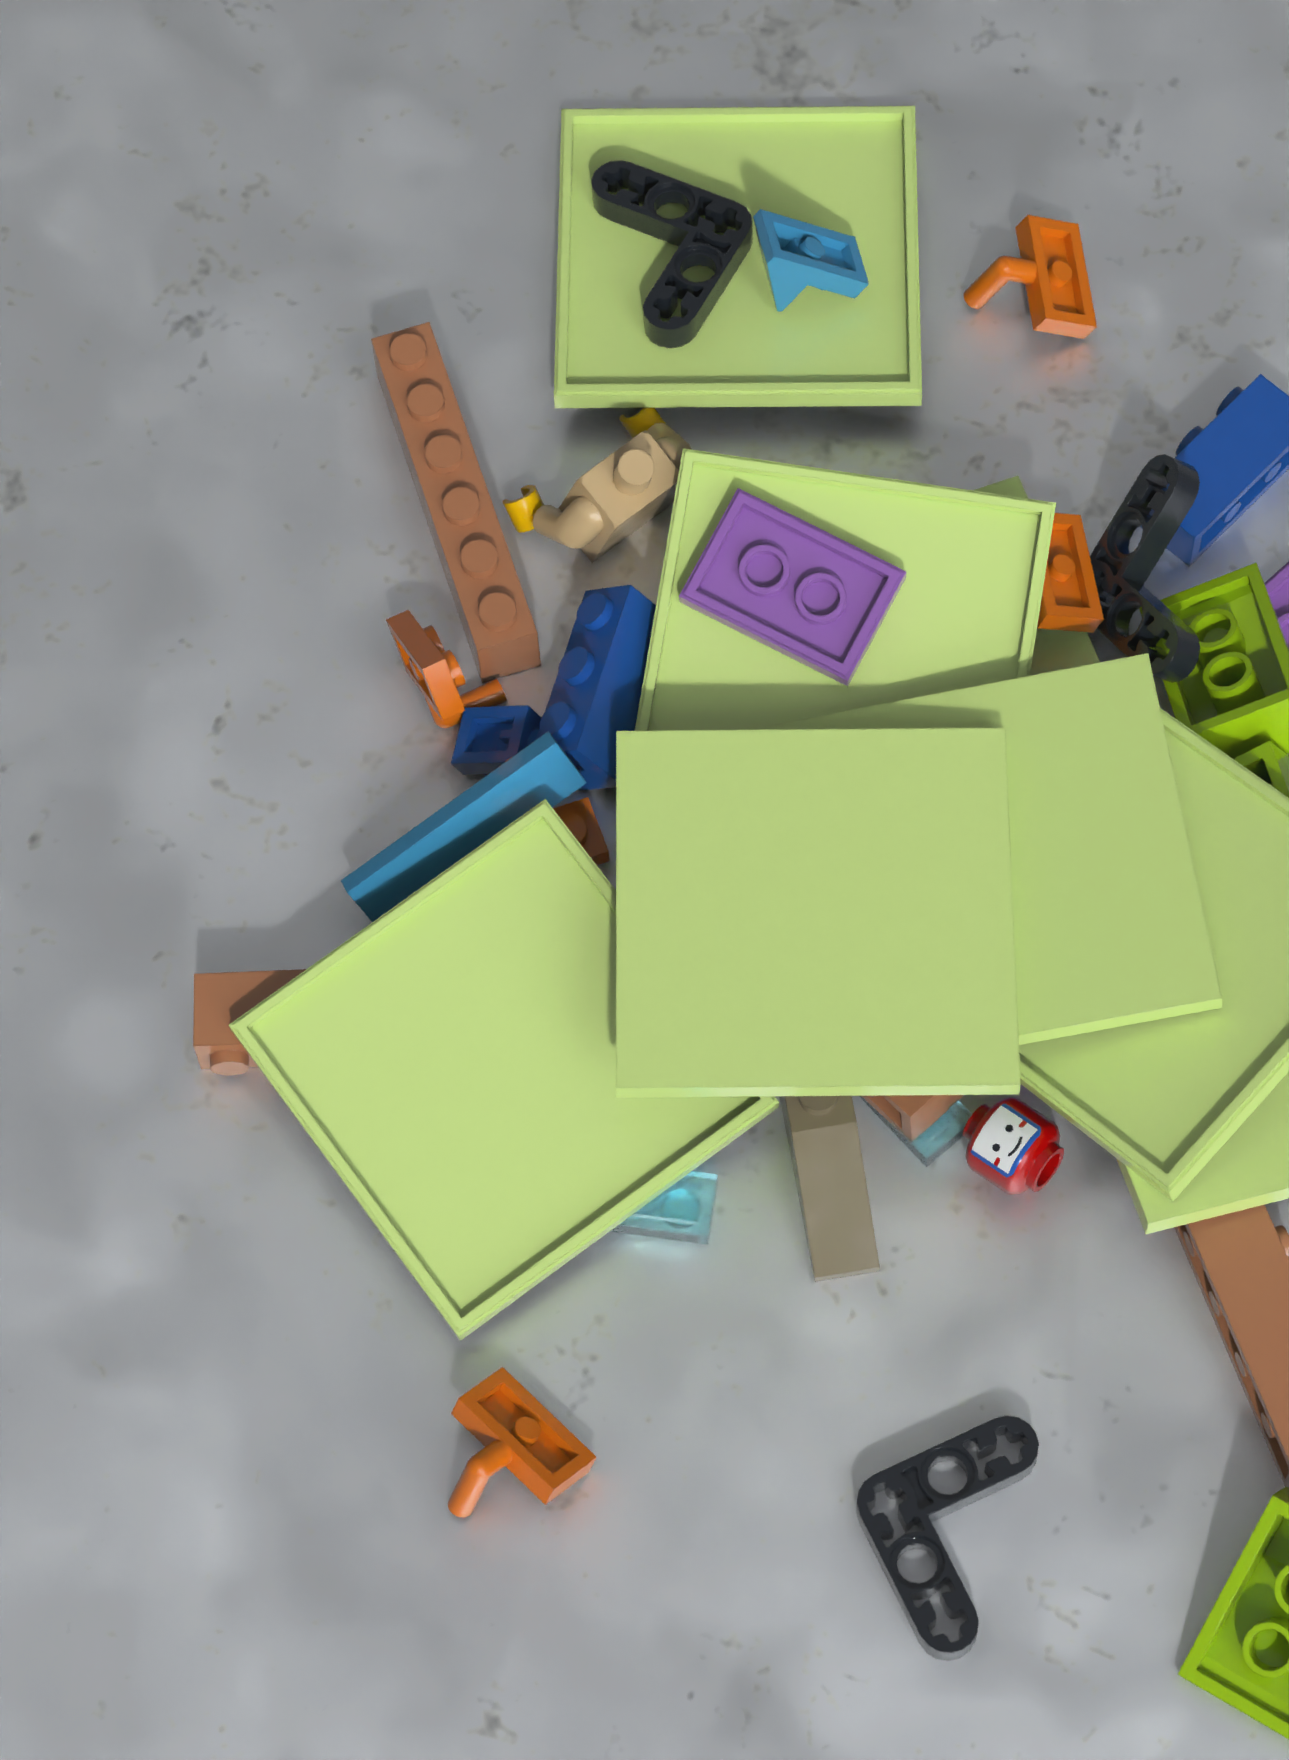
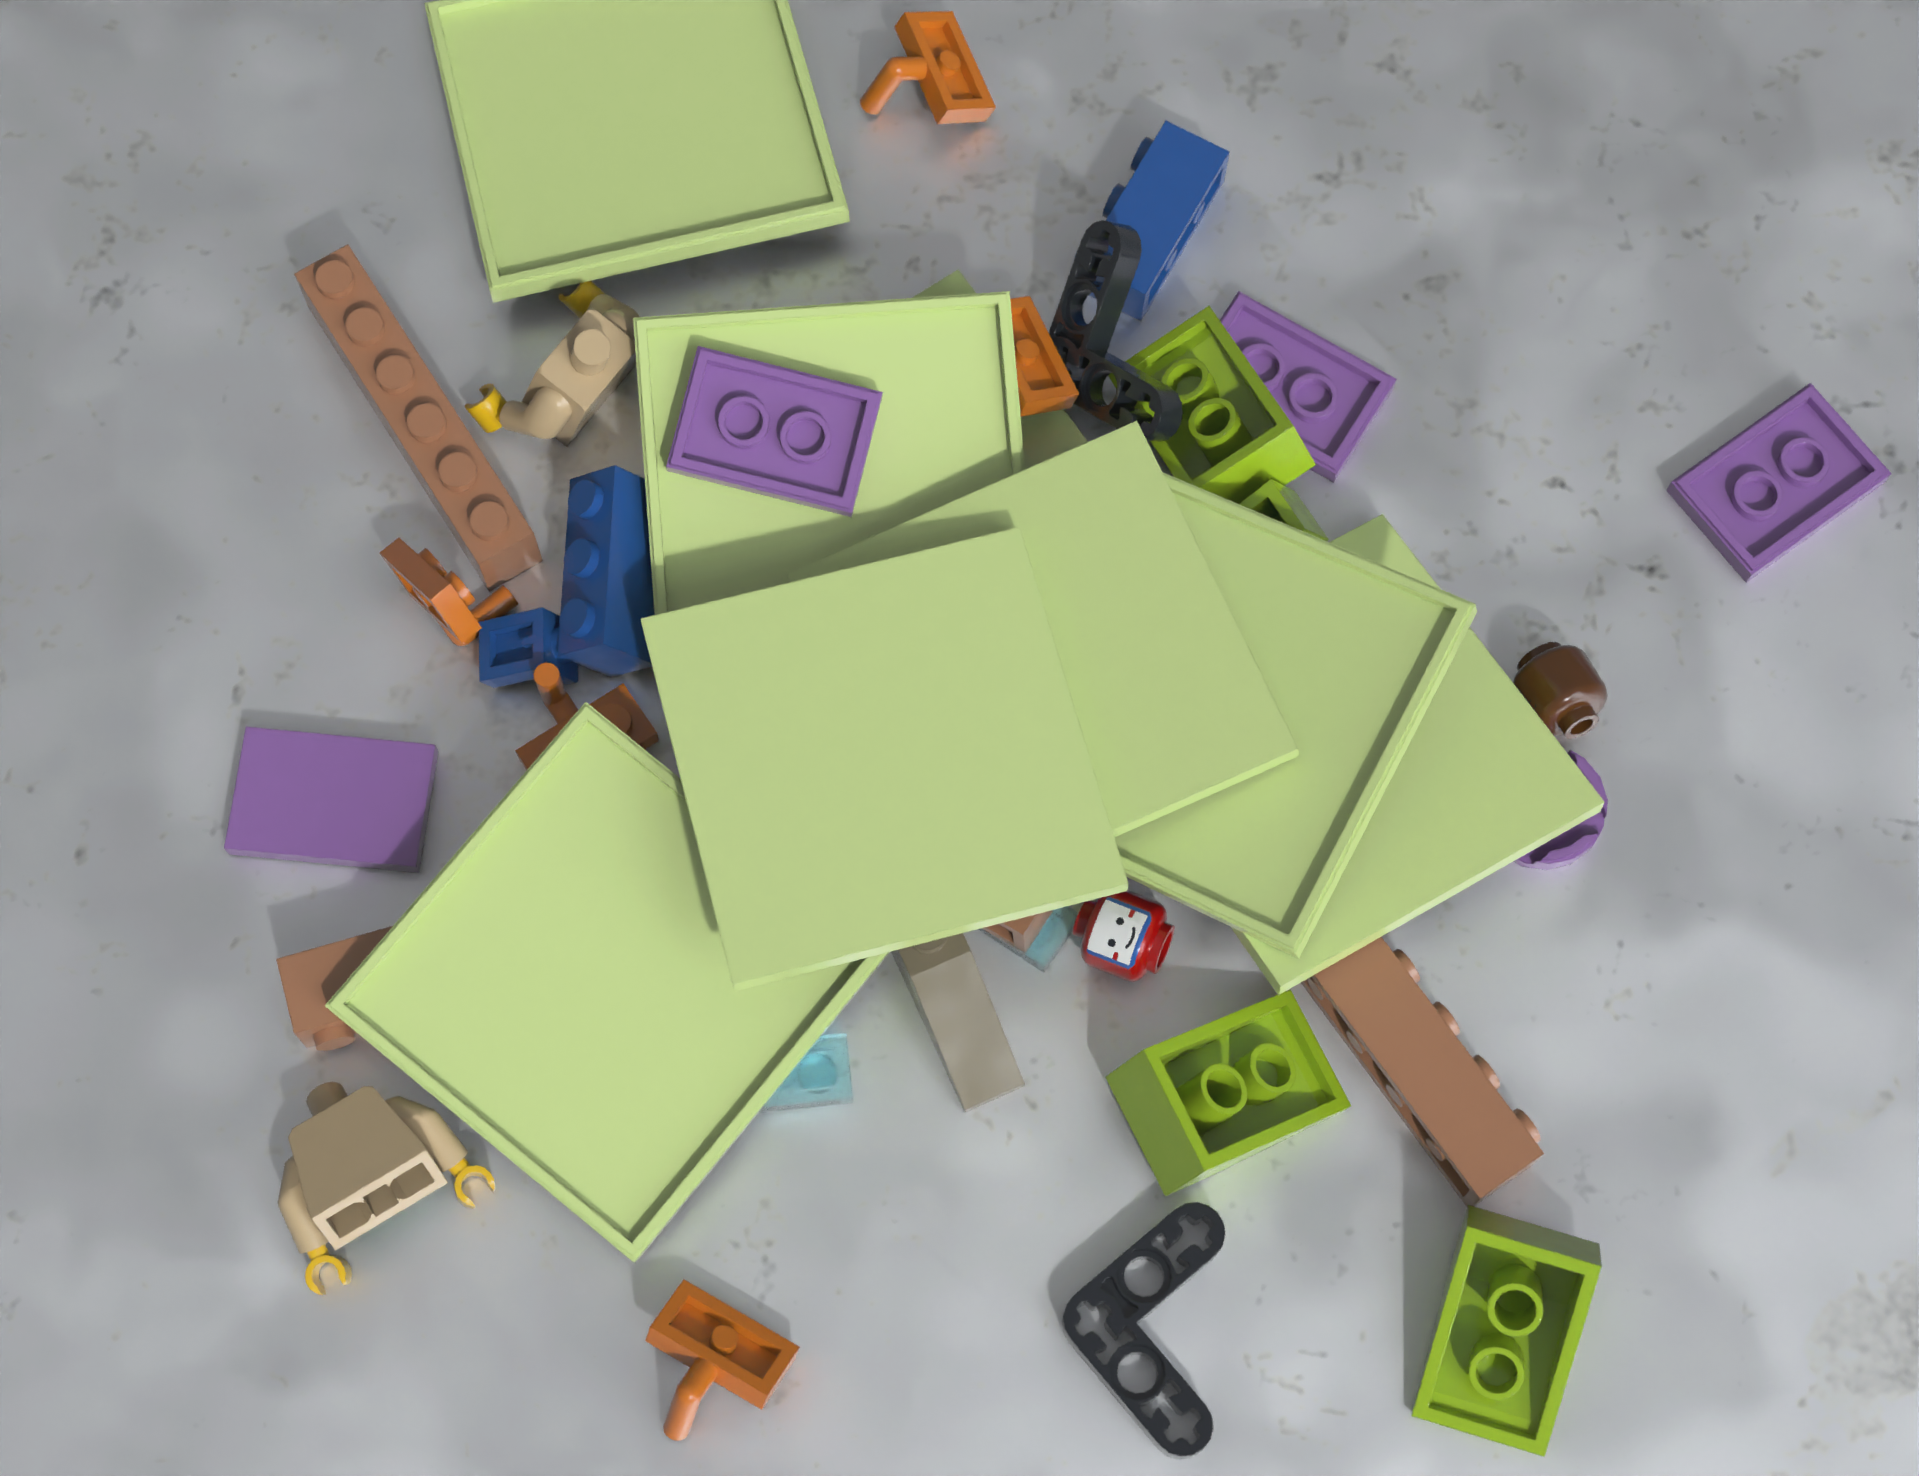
camera: 20 degrees left, 5 degrees up
dark azure tile [341,731,587,922] -> none
black beam [591,160,753,348] -> none
dark azure slope [753,209,869,312] -> none
none -> medium lavender tile [224,727,439,873]
none -> tan torso [278,1082,495,1295]
none -> lime slope [1105,989,1351,1196]

